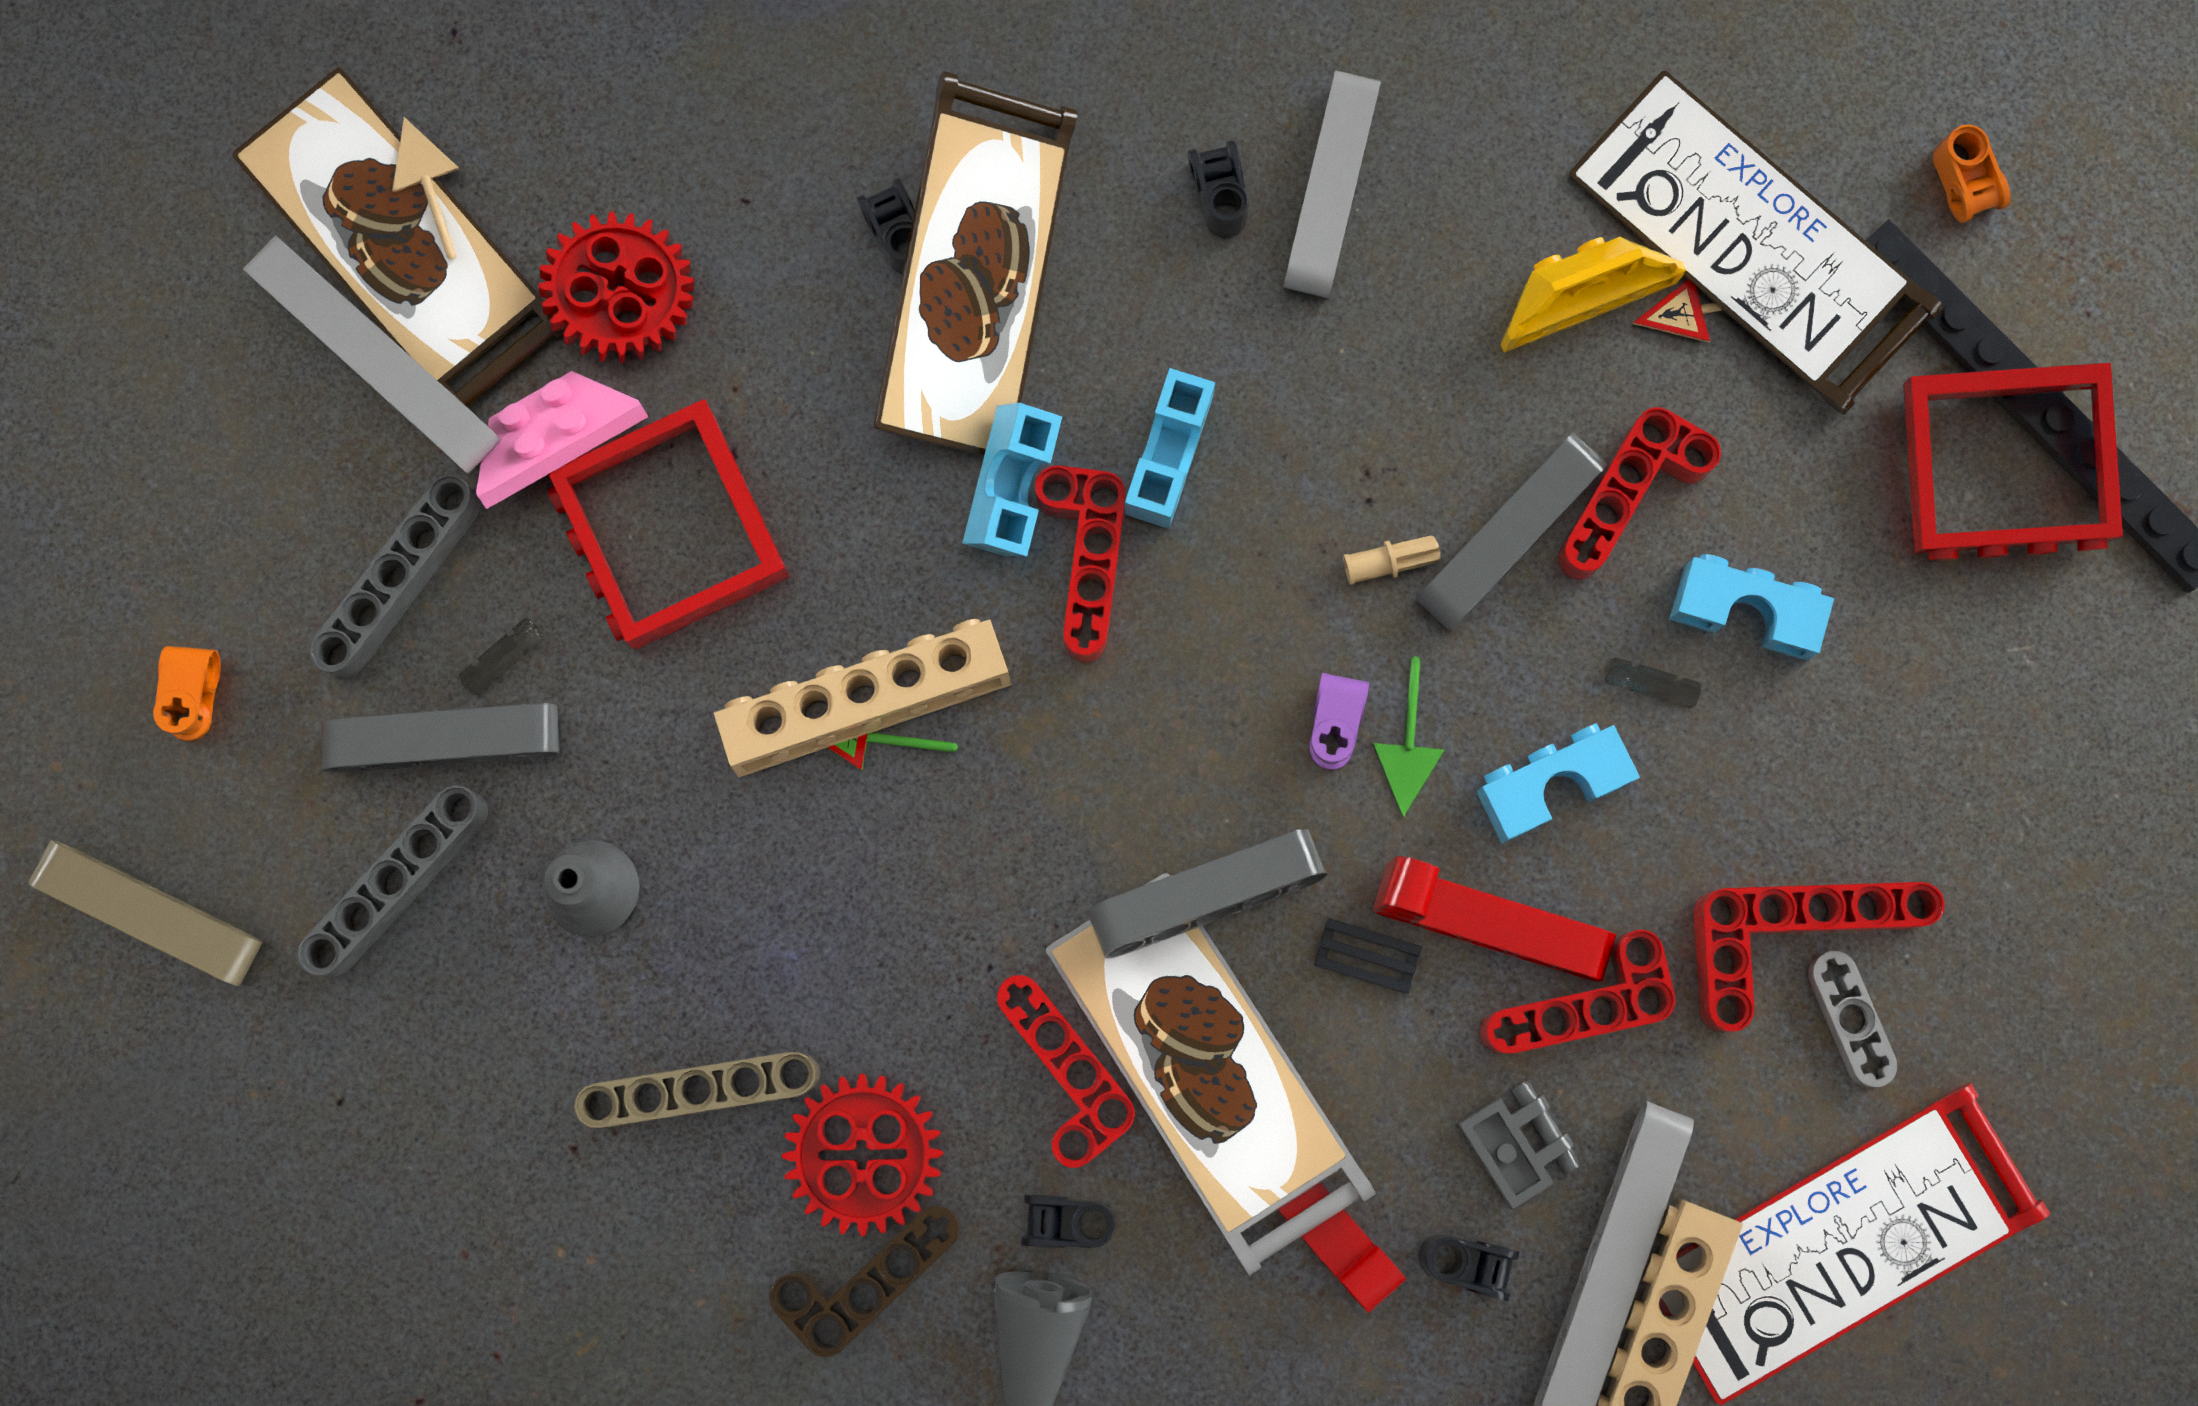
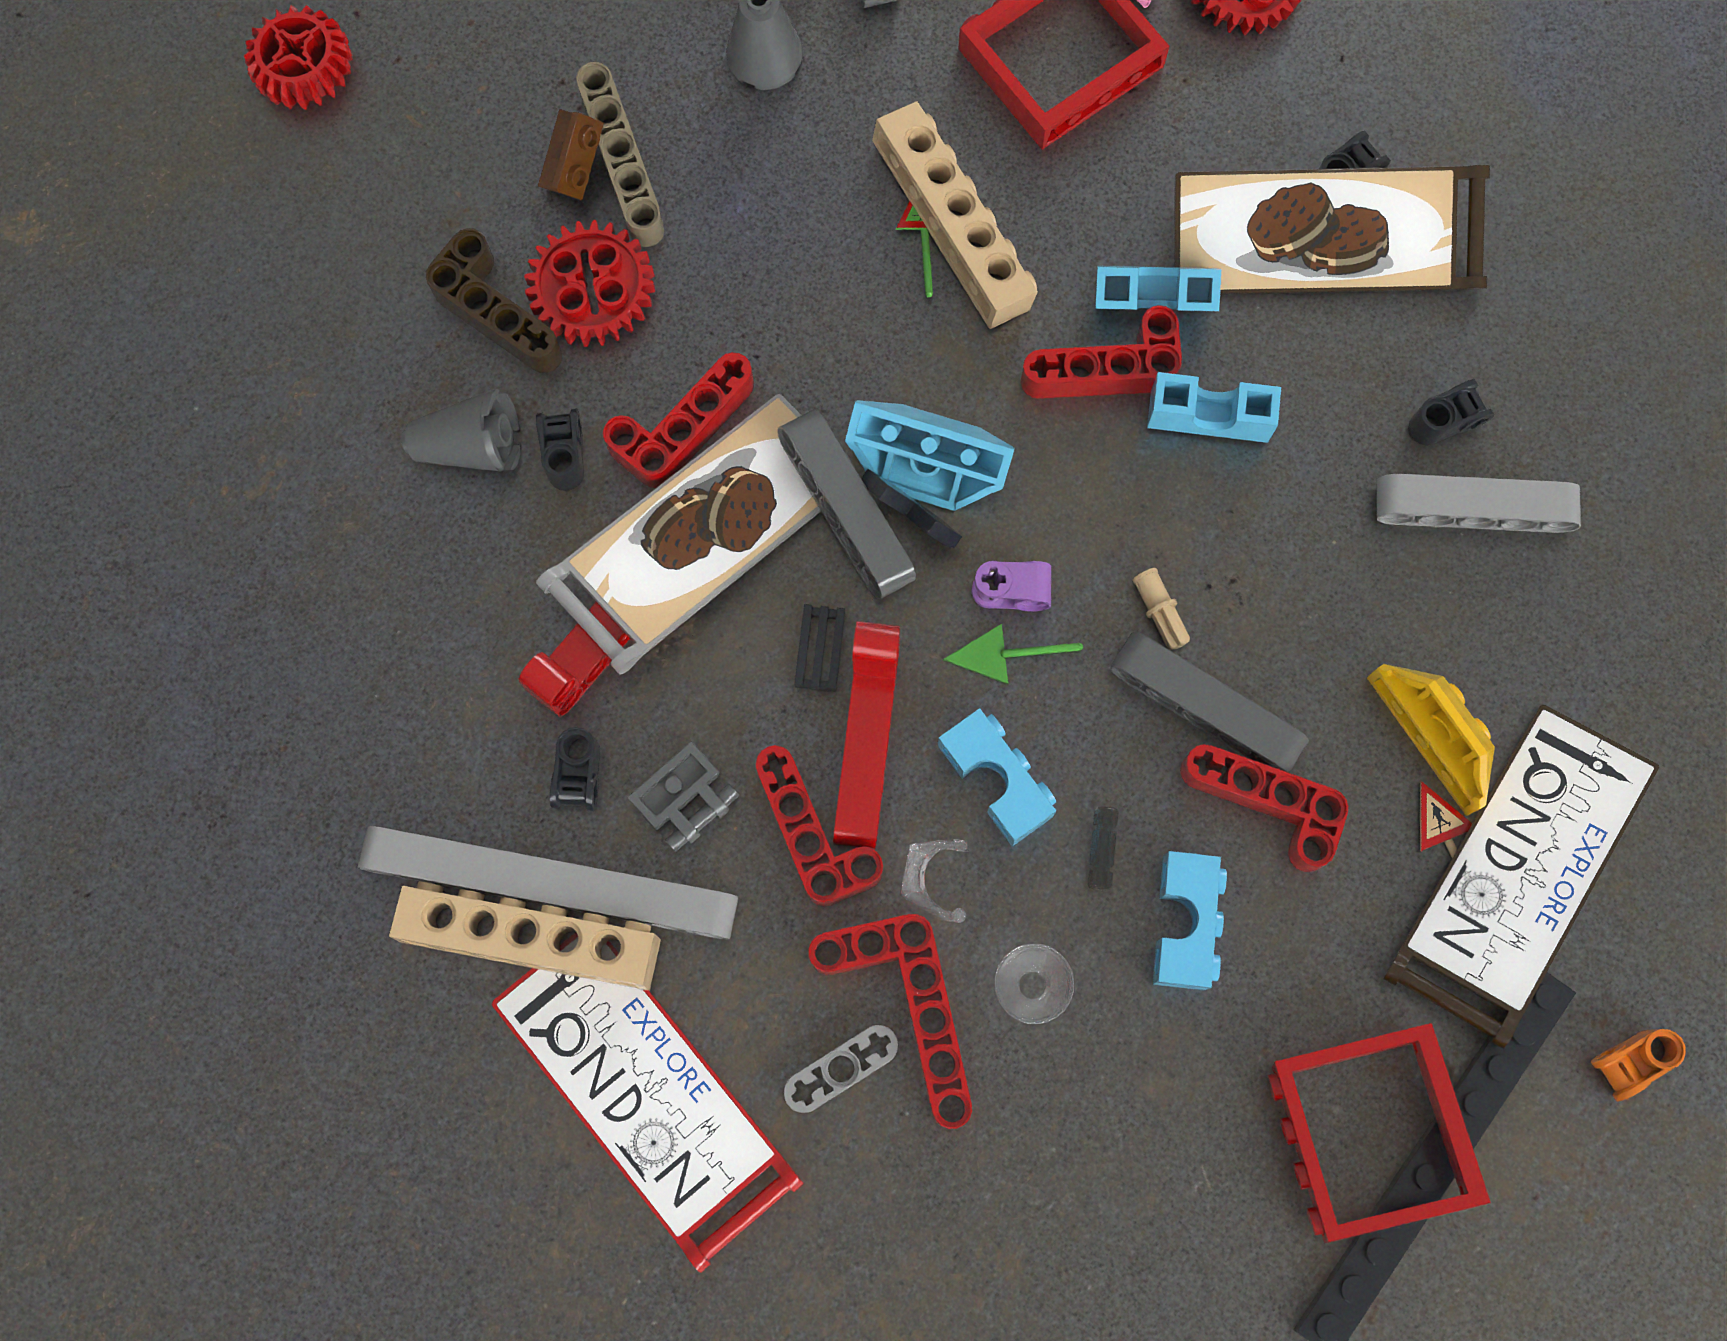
camera: 80 degrees right, 5 degrees down
none -> reddish brown bracket [538,109,604,200]
none -> medium azure wedge [845,400,1015,511]
none -> black tile [861,469,962,548]
none -> clear helmet [900,839,969,923]
none -> clear piece [994,944,1074,1024]

